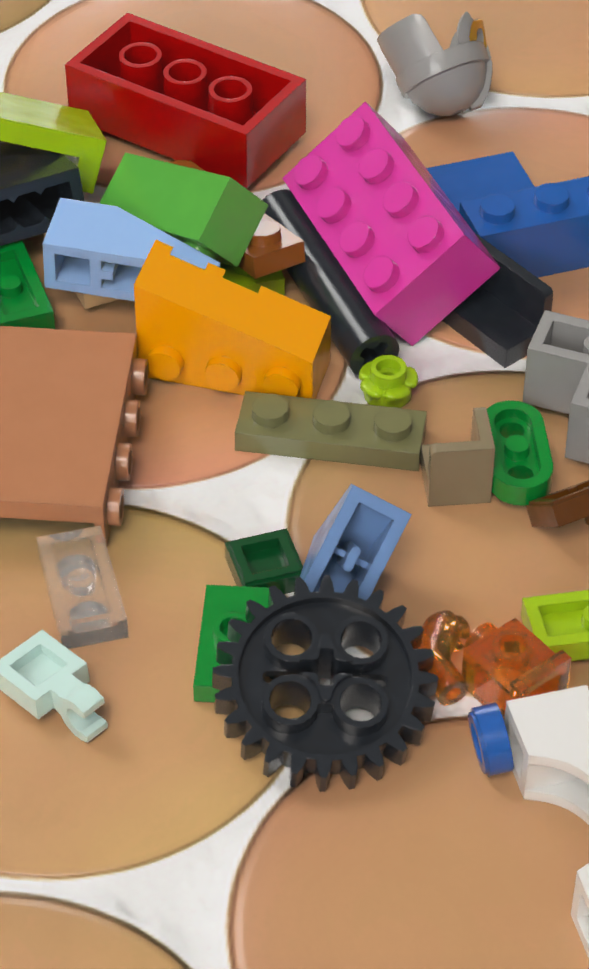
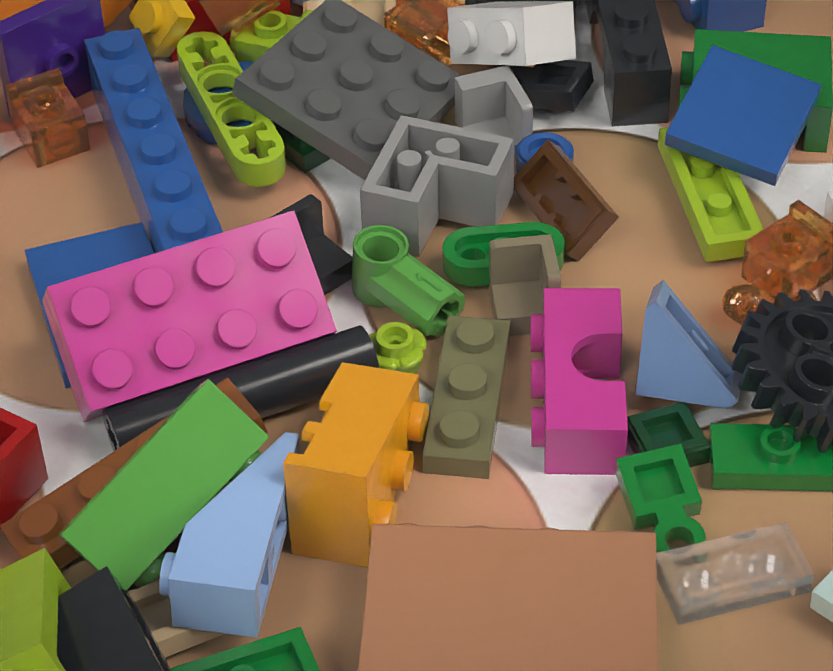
camera: 90 degrees left, 0 degrees up
none -> bright green piece [352,225,465,339]
none -> dark pink arch [530,288,628,475]
none -> green plate [615,444,706,568]

